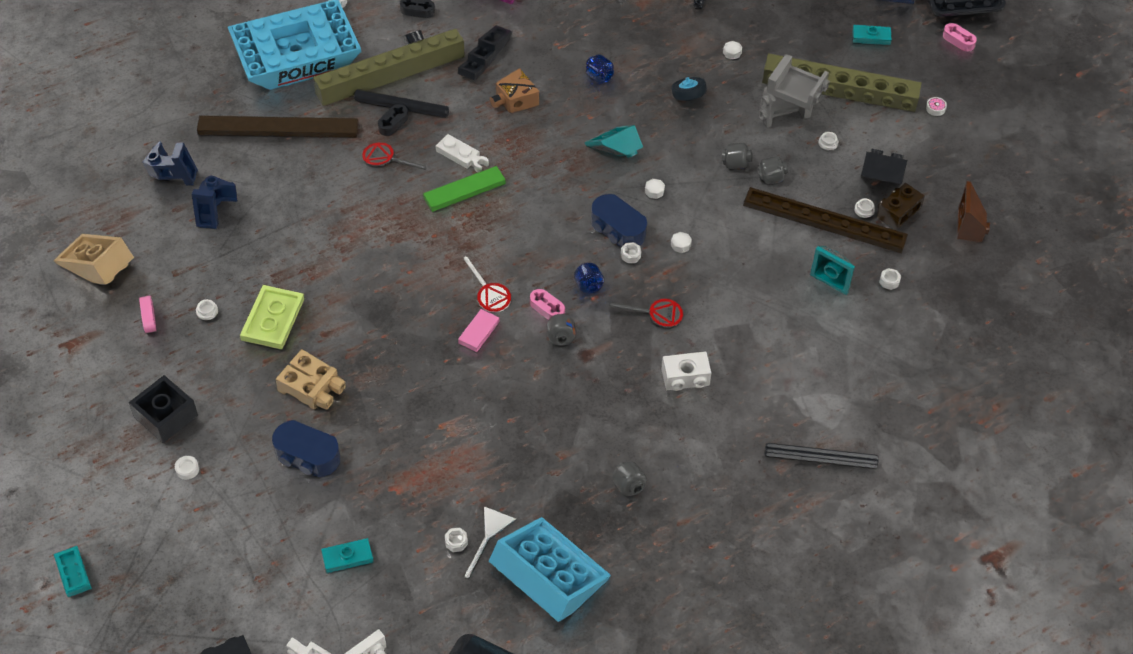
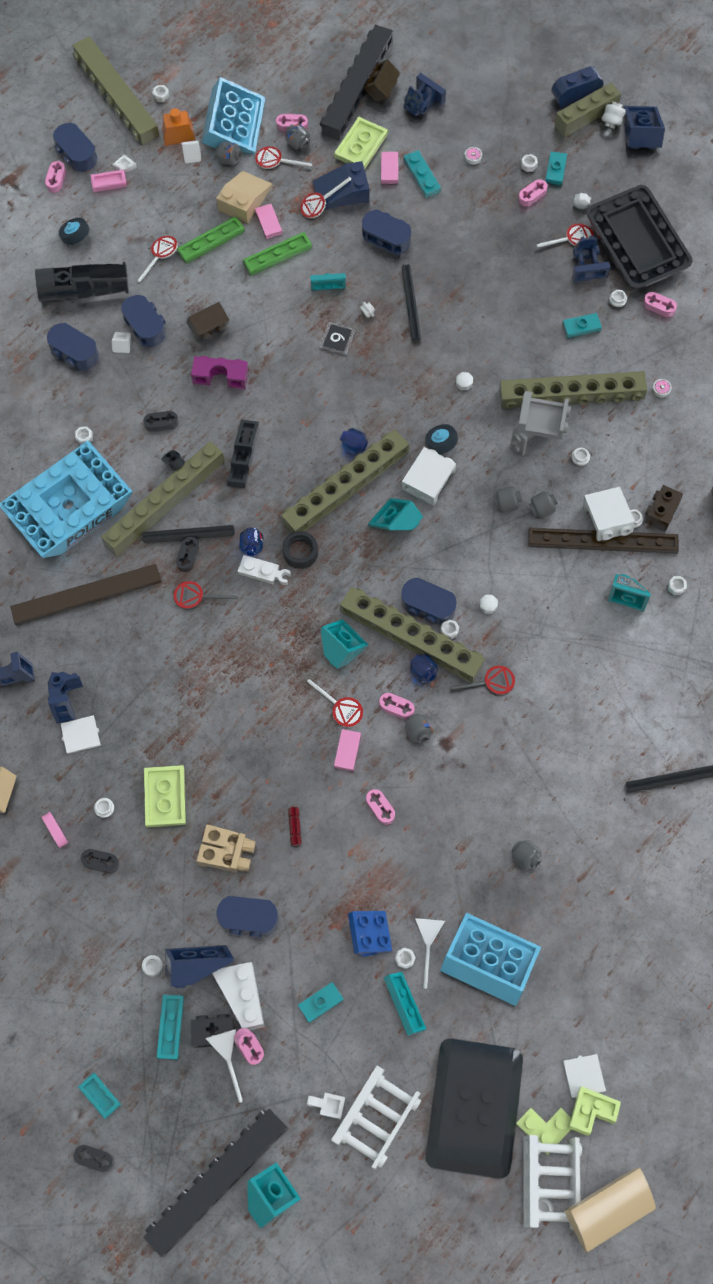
camera: 15 degrees left, 15 degrees up
black brick [128,375,198,443] -> none
bright green tile [423,166,506,212] -> none
medium nougat torso [490,69,539,113] -> none
white tile [645,179,665,199] -> none
white brick [661,351,711,391] -> none
black brick [861,149,908,185] -> none
none -> white piece [61,715,101,754]
none -> black beam [73,1145,114,1172]
none -> black beam [81,849,119,873]
none -> teal plate [156,994,184,1060]
none -> dark blue slope [165,945,233,988]
none -> black brick [191,1014,235,1048]
none -> white piece [206,1029,243,1103]
none -> white wedge [212,962,265,1030]
none -> bright pink beam [234,1028,264,1065]
none -> clear blue head [239,527,264,556]
none -> olive brick [281,430,409,533]
none -> black tyre [282,531,318,569]
none -> dark red axle [288,807,301,846]
none -> teal slope [321,619,369,669]
none -> olive brick [340,587,485,683]
none -> blue plate [348,911,392,957]
none -> bright pink beam [366,789,395,825]
none -> teal plate [384,971,427,1036]
none -> white panel [402,447,456,506]
none -> white panel [583,487,635,541]
none -> white plate [609,290,627,307]

